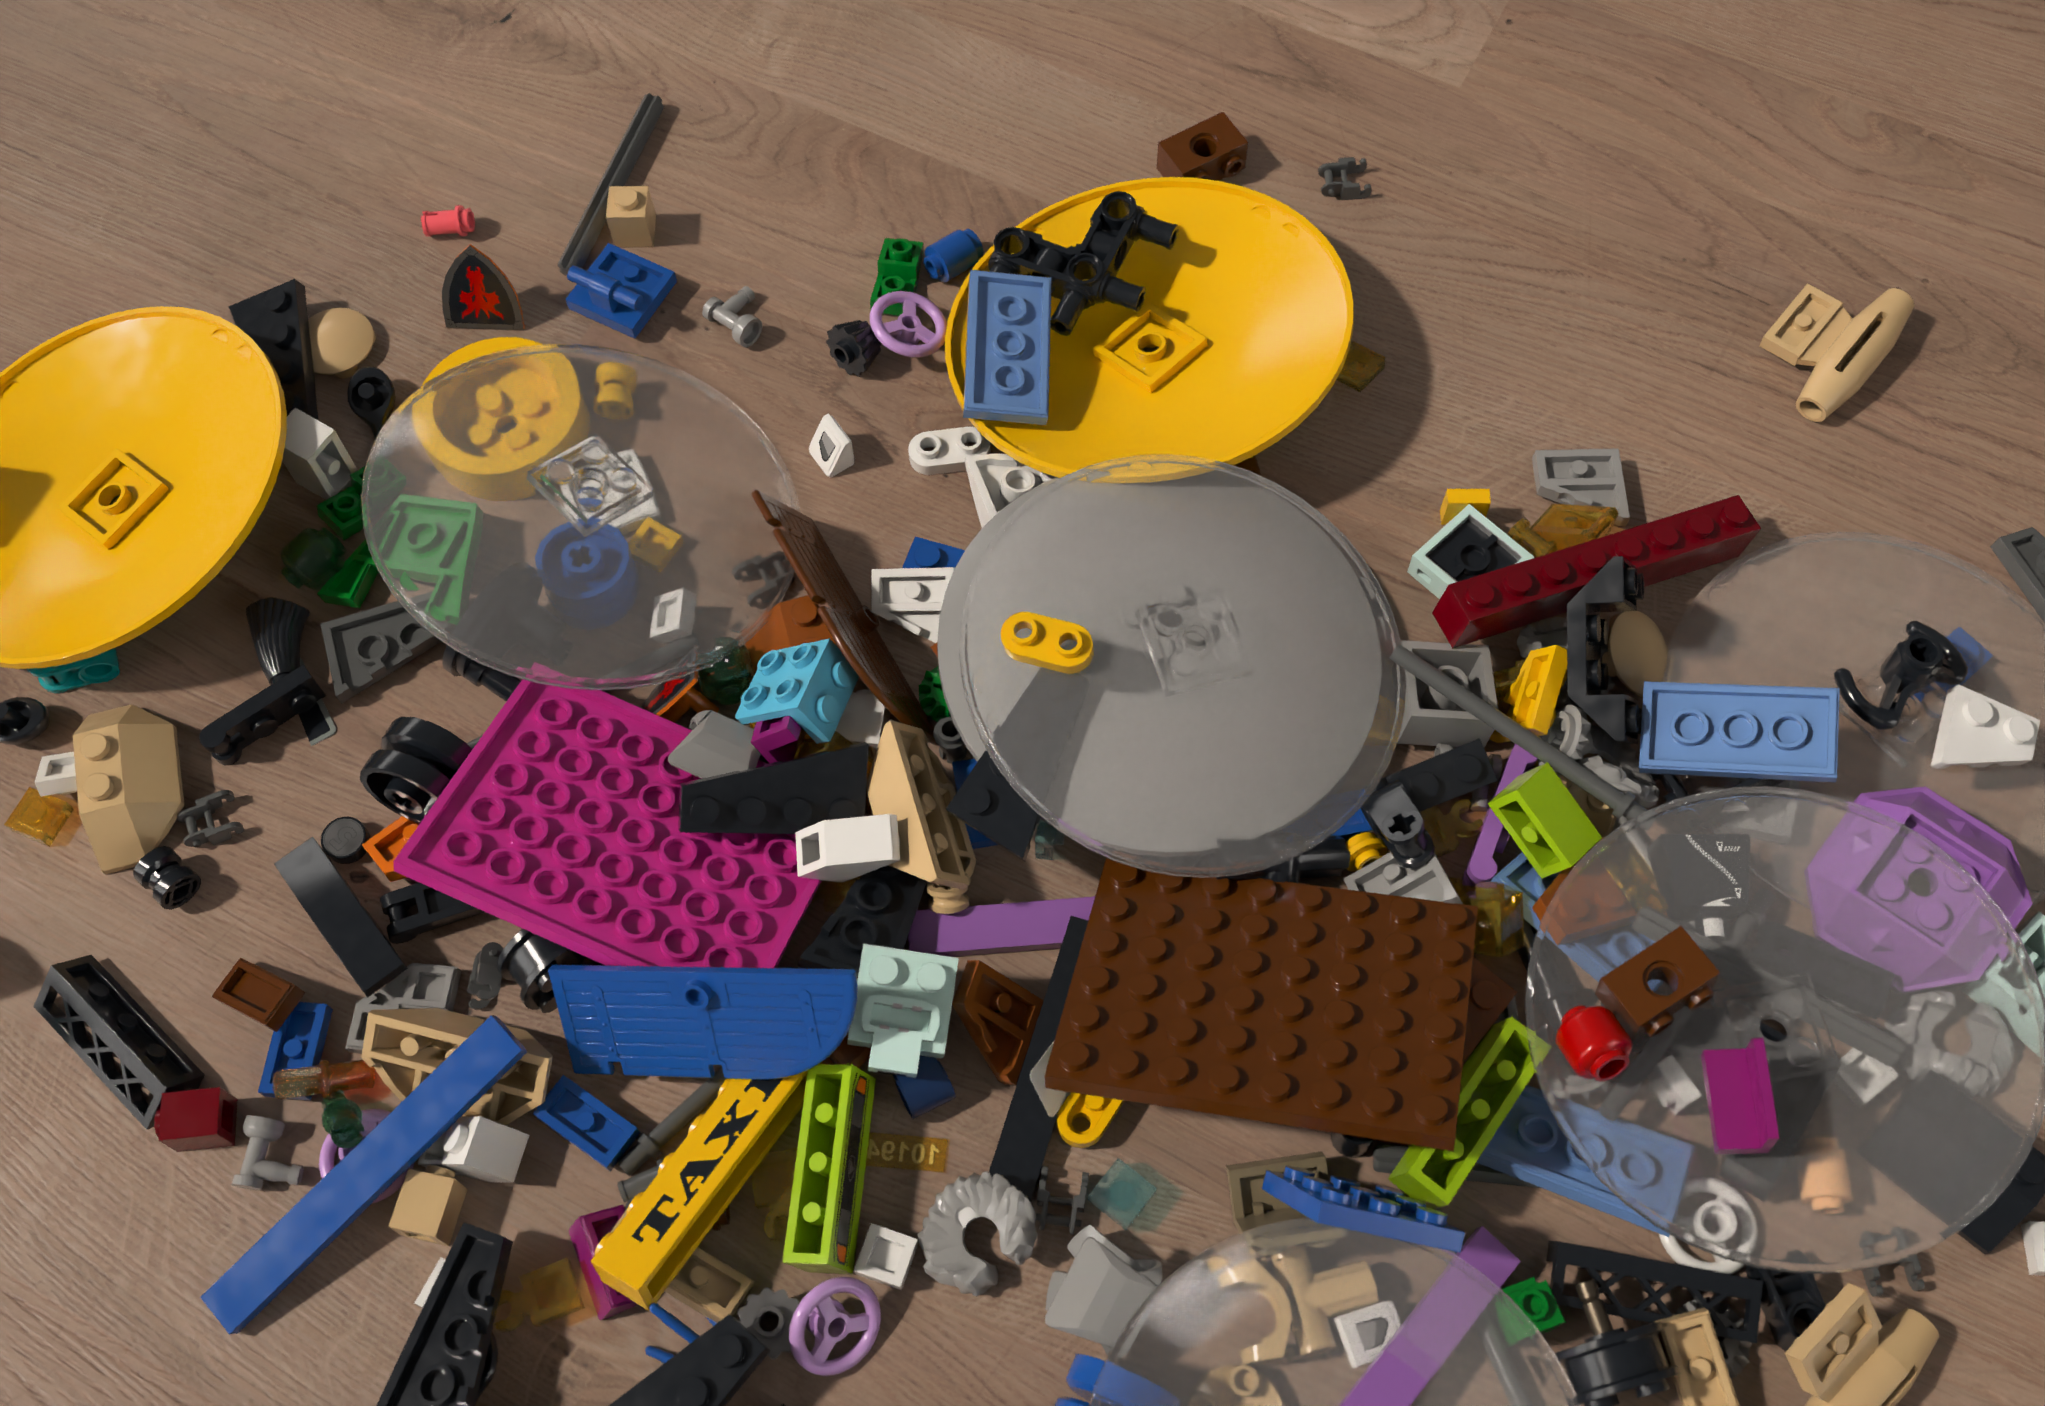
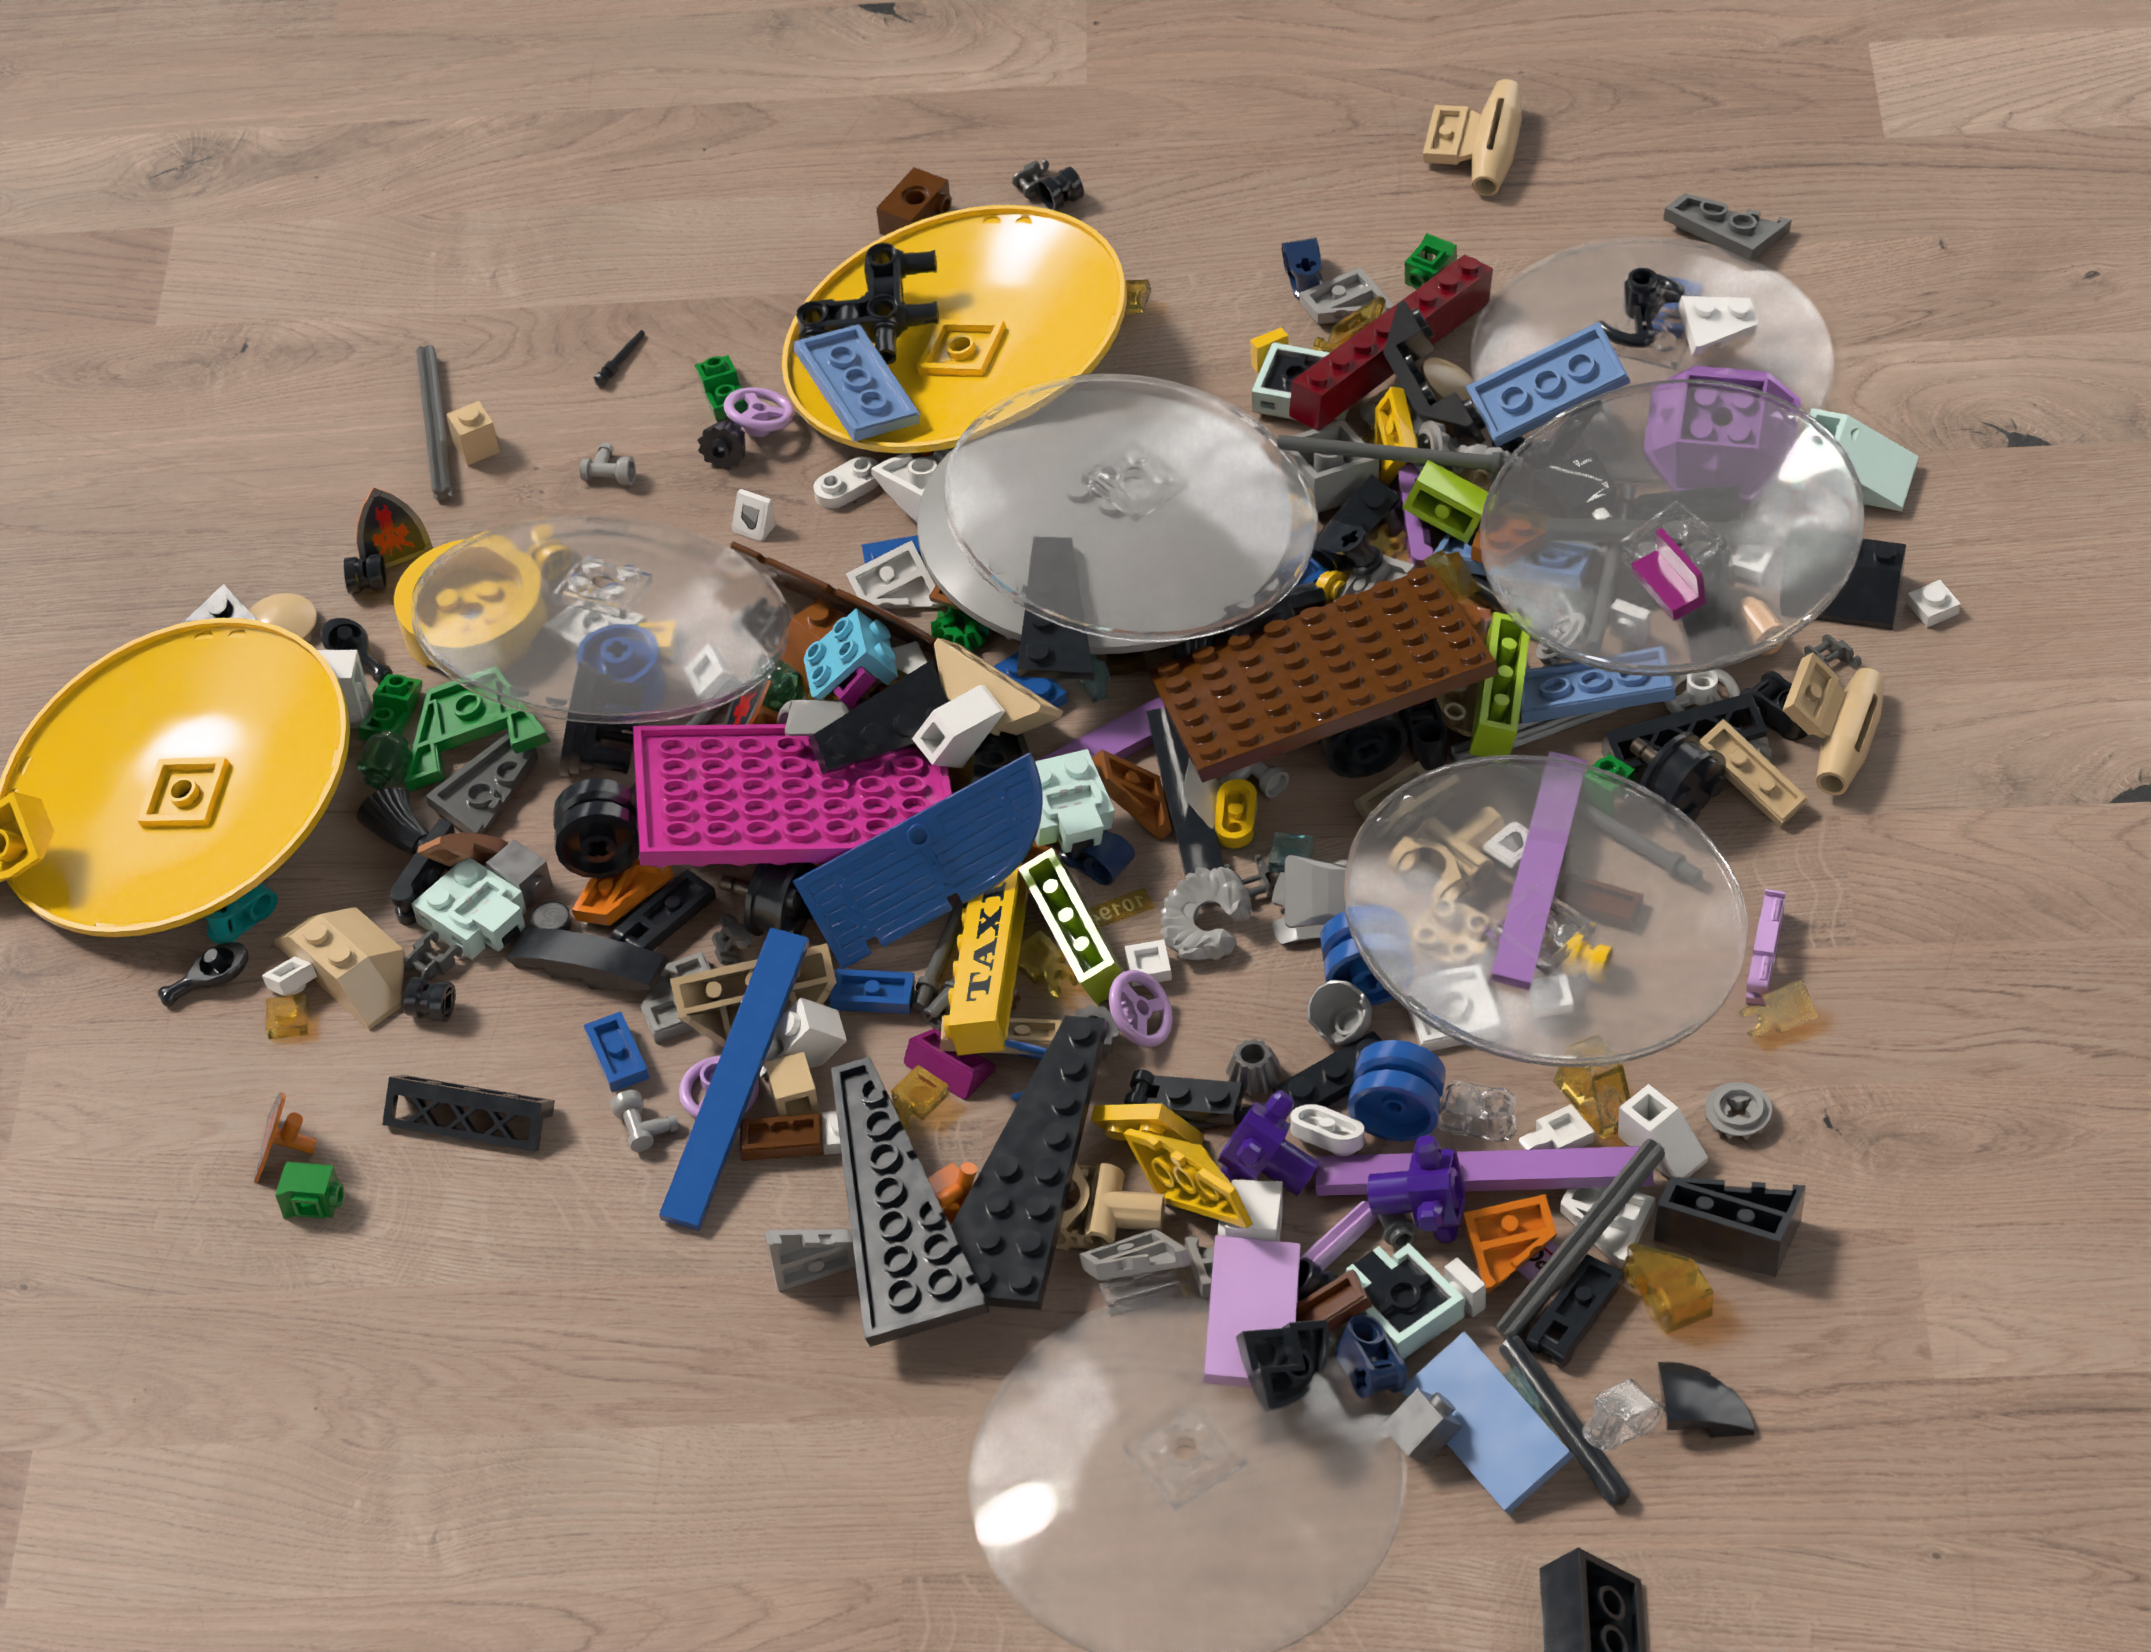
camera: 25 degrees left, 15 degrees down
dark red brick [154,1087,238,1152] -> none
reddish brown tile [212,958,306,1033] -> none
clear orange axle [273,1060,375,1099] -> none
clear green axle [322,1090,364,1149] -> none
coral pin [421,205,475,237] -> none
blue plate [565,243,677,339] -> none
blue brick [923,229,984,282] -> none
tan bush [927,882,969,914] -> none
dark grey pin [933,717,967,764] -> none
yellow plate [1001,612,1094,674] -> none
blue plate [1262,1166,1465,1253] -> none
red head [1555,1005,1633,1082] -> none
reddish brown brick [1595,926,1720,1041] -> none
none -> black wheel [343,554,387,594]
none -> light aqua piece [411,858,527,960]
none -> nougat slope [418,833,508,867]
none -> flat silver brick [486,839,553,909]
none -> black piece [593,330,645,386]
none -> reddish brown plate [740,1113,824,1161]
none -> black wheel [1037,166,1084,210]
none -> dark blue piece [1281,237,1323,301]
none -> green window [1404,233,1457,289]

